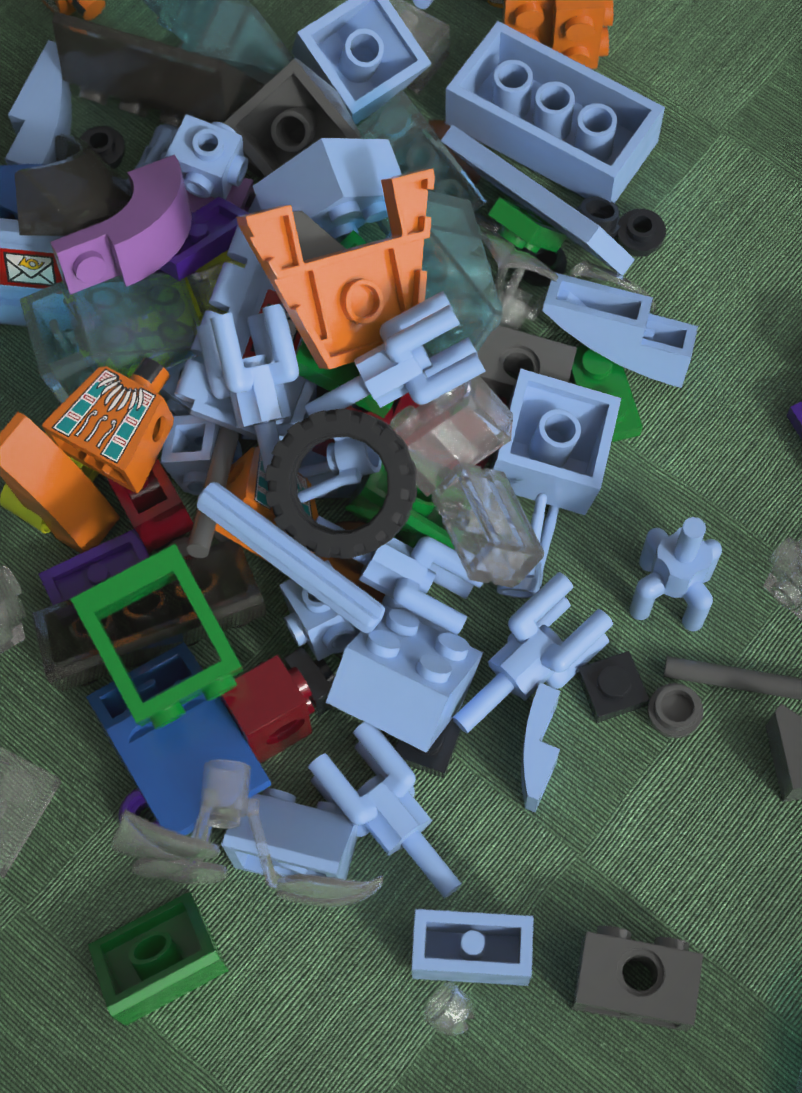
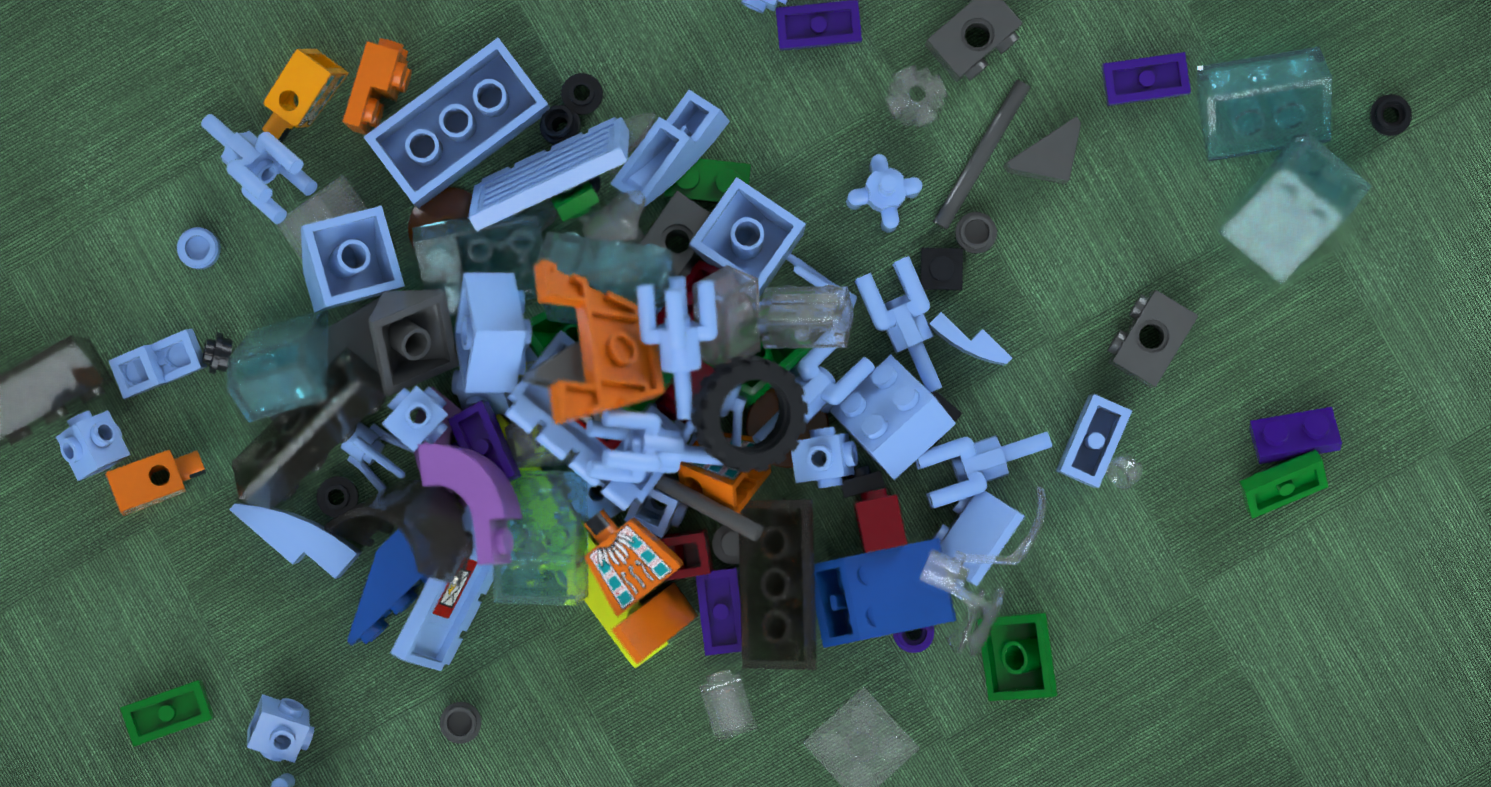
camera: 70 degrees left, 20 degrees up
green window [71,544,244,730] -> none
light blue axle [197,482,385,633] -> none

